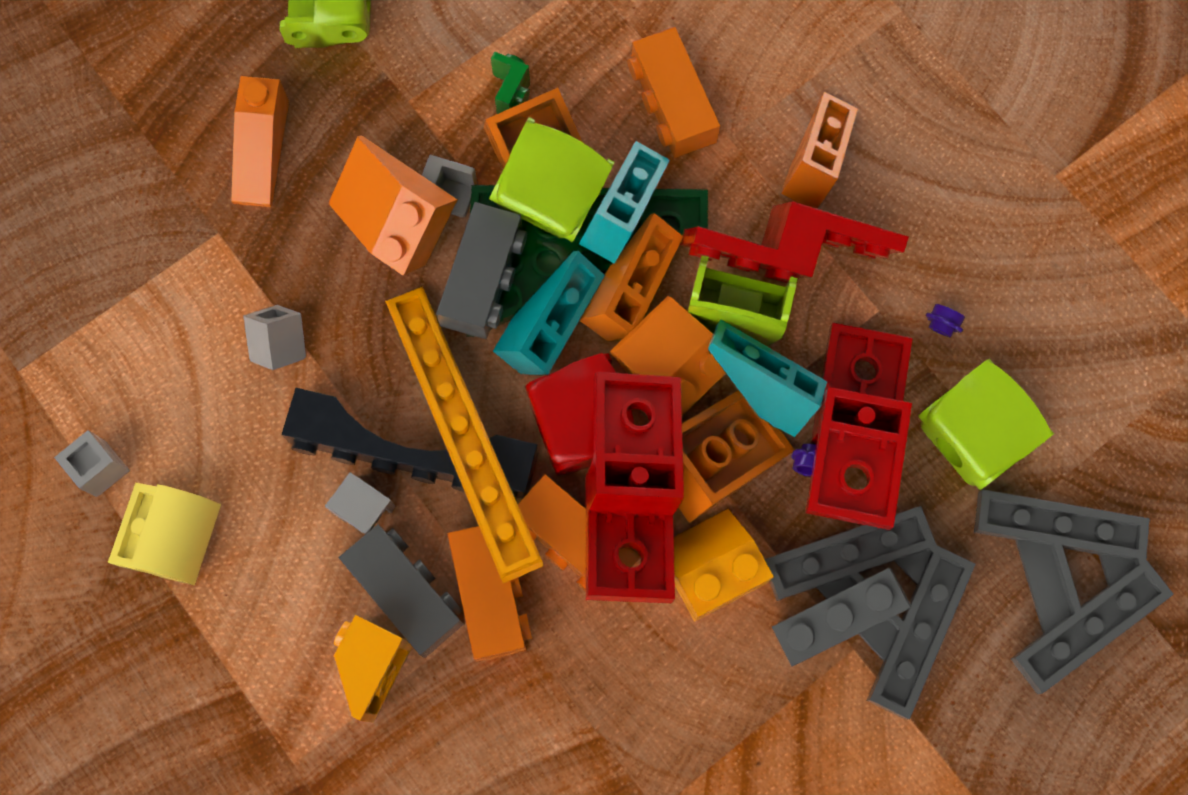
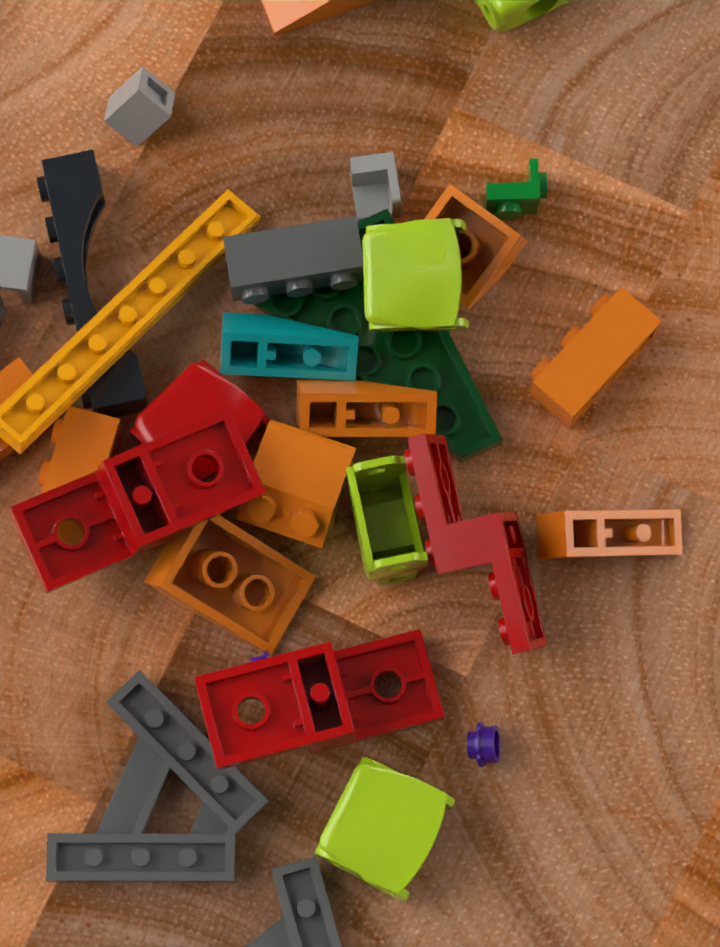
camera: 65 degrees right, 0 degrees up
orange slope [328,135,458,276] -> none
teal slope [579,141,670,264] -> none
light orange slope [674,509,774,622] -> none
teal slope [708,320,827,437] -> none
dark grey brick [772,568,912,667] -> none

